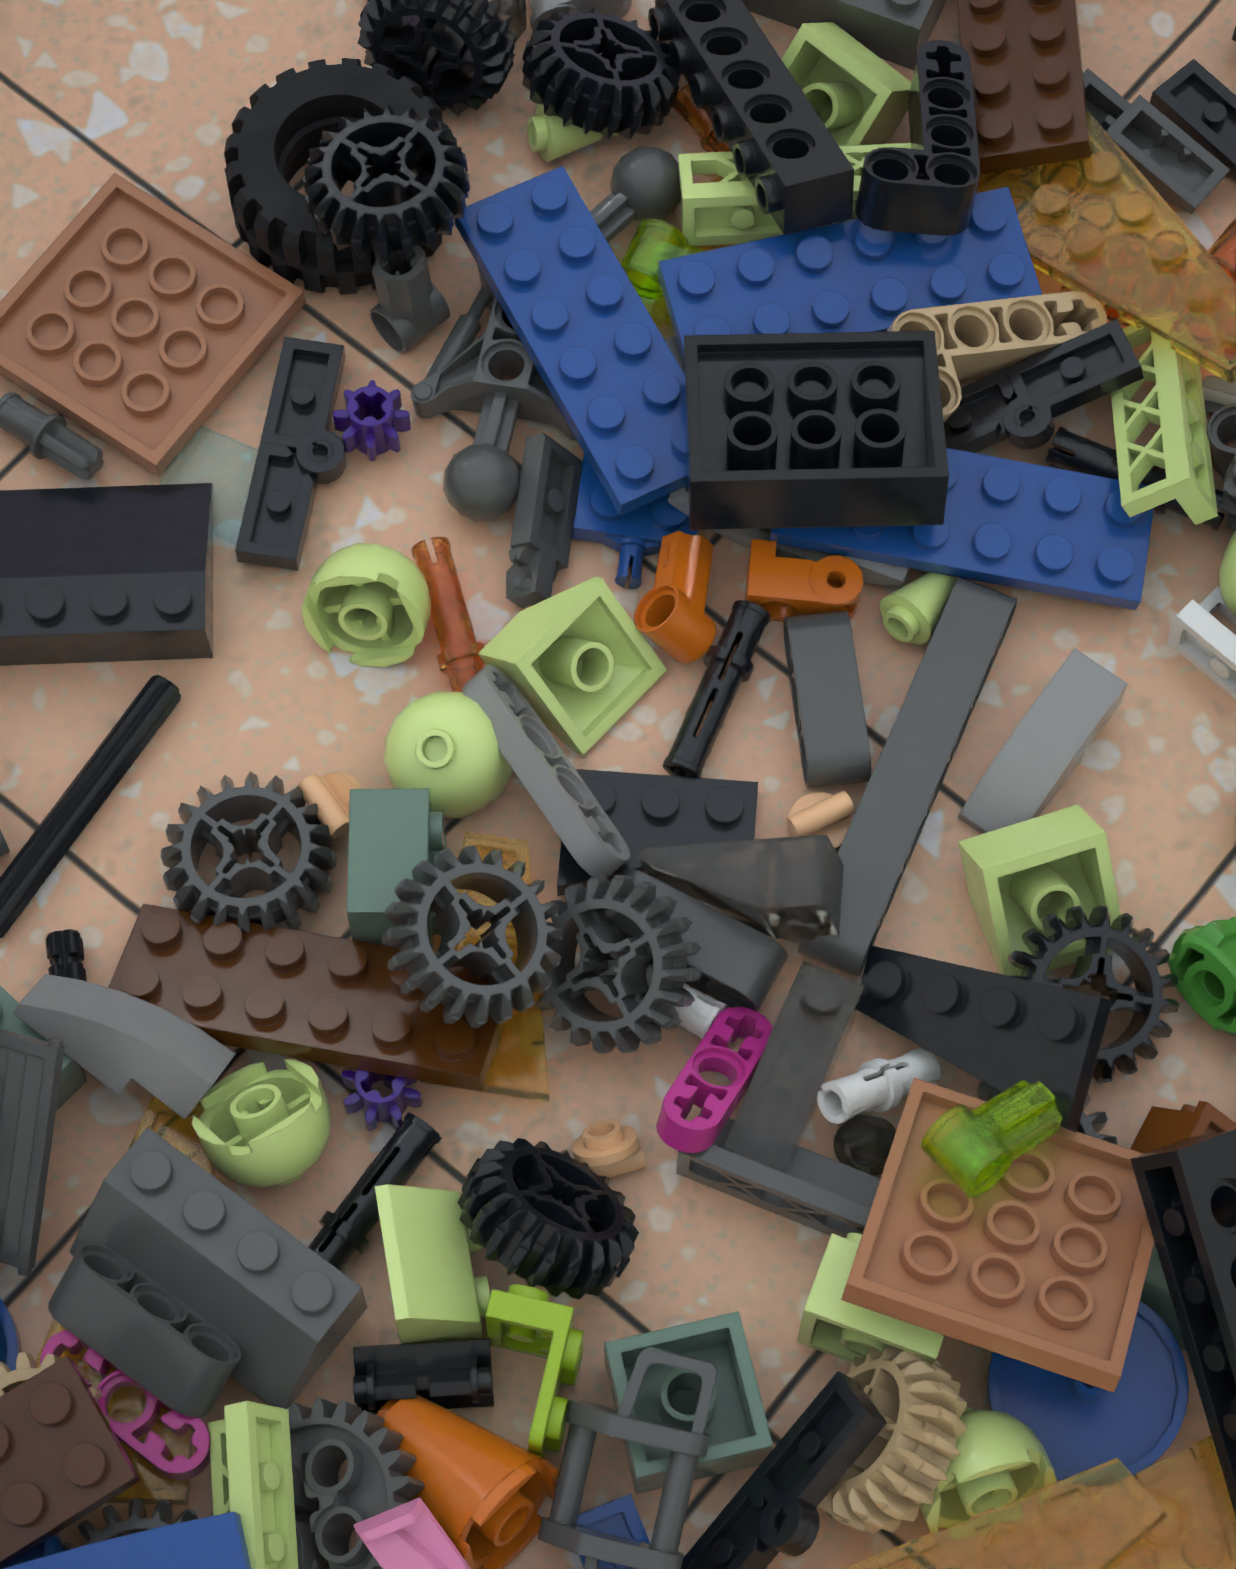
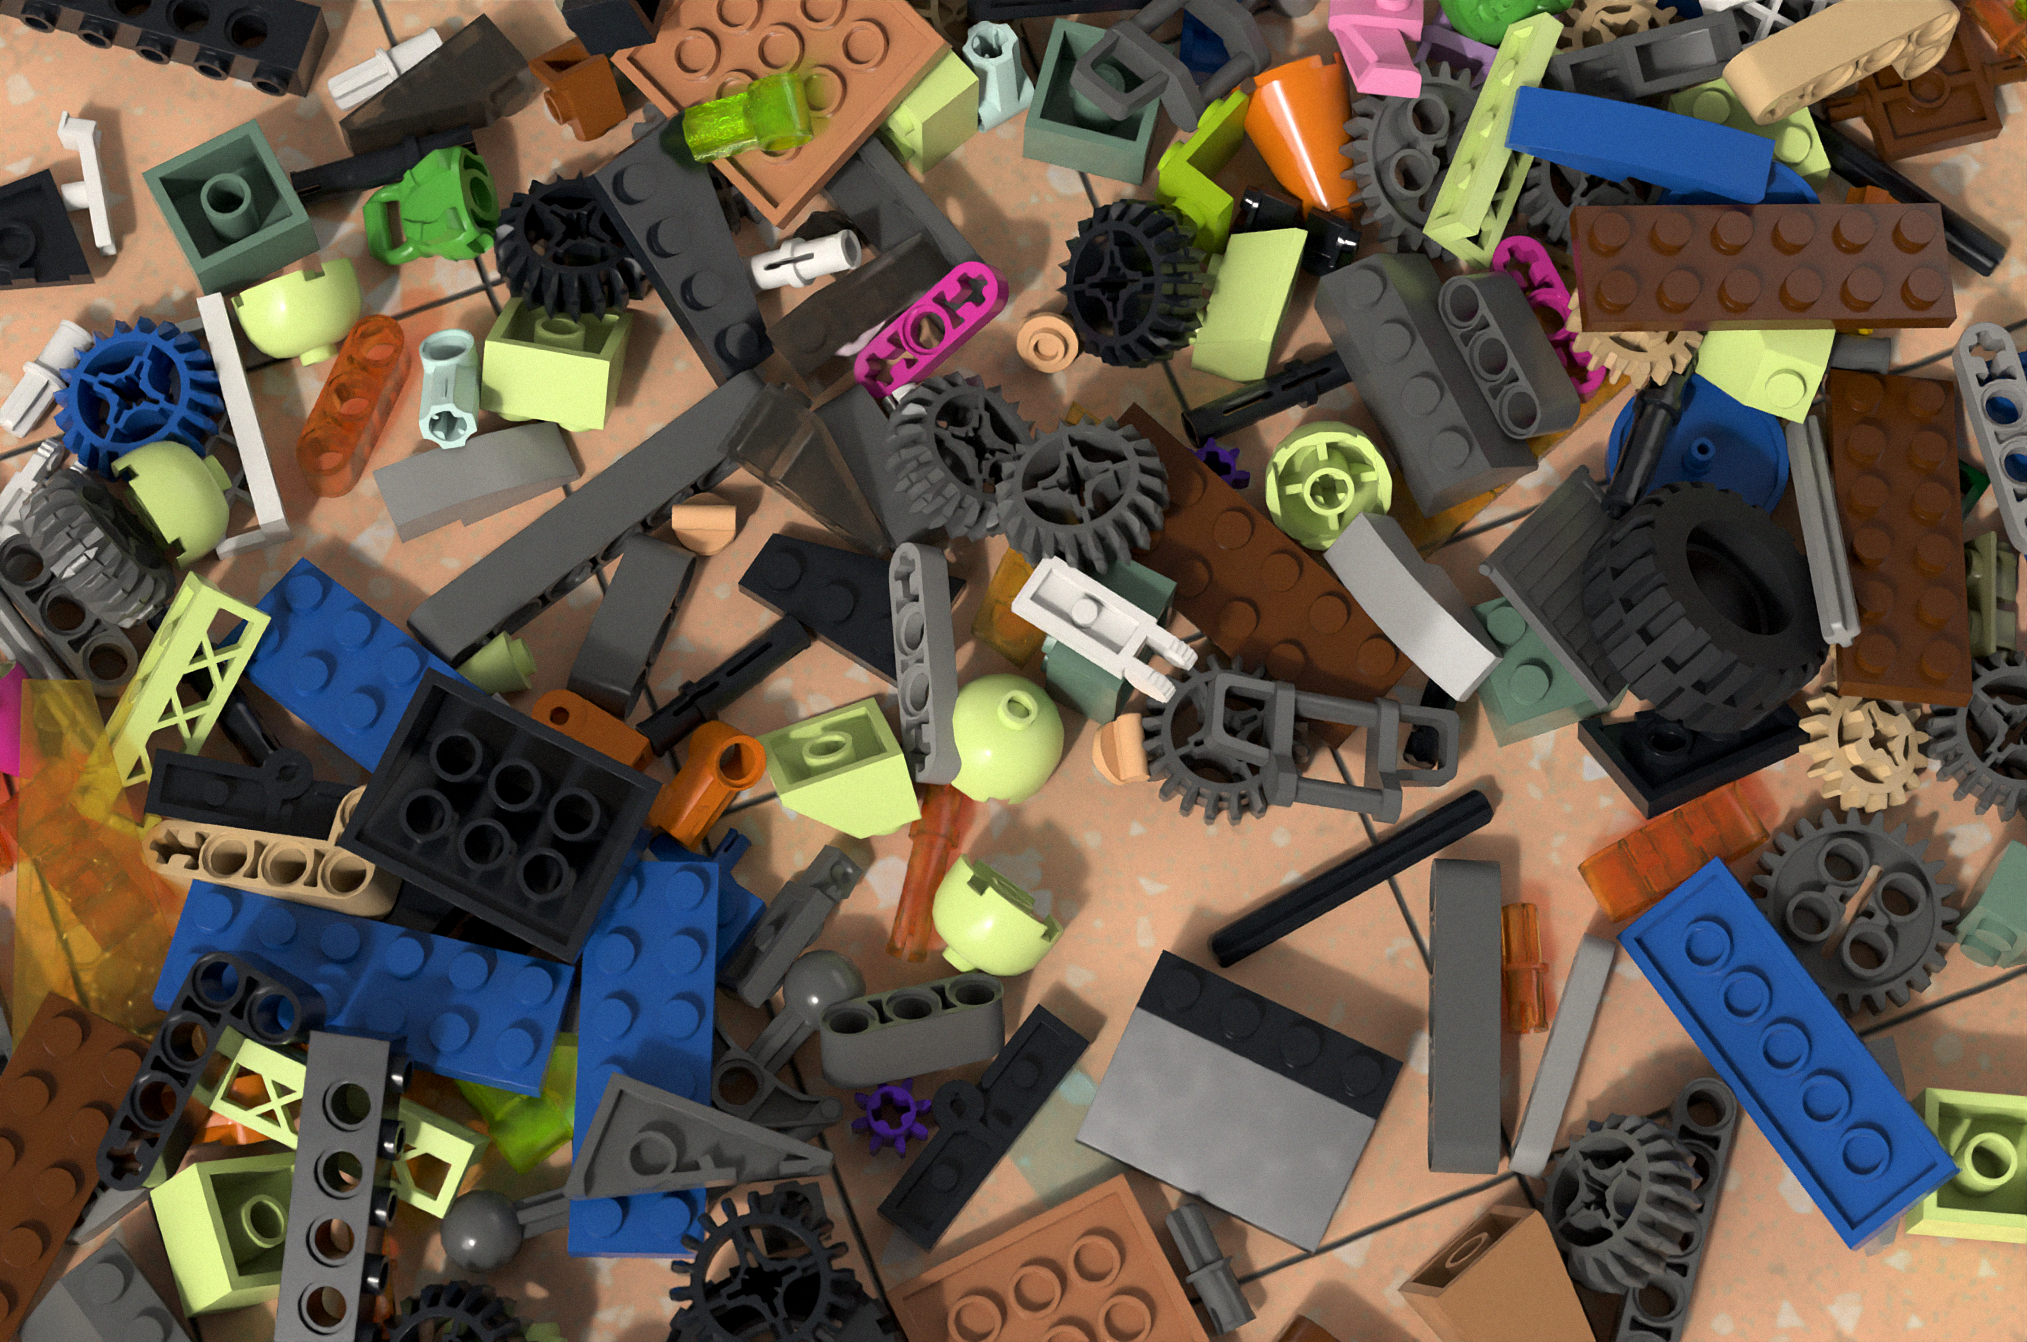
camera: 155 degrees left, 5 degrees up
none -> clear orange beam [295,314,412,498]
none -> light aqua piece [419,328,483,449]
none -> dark grey wing [563,1071,835,1201]
none -> dark grey beam [819,972,1006,1090]
none -> light aqua piece [962,21,1035,134]
none -> white hinge [1011,556,1198,703]
none -> dark grey bar [1204,673,1460,824]

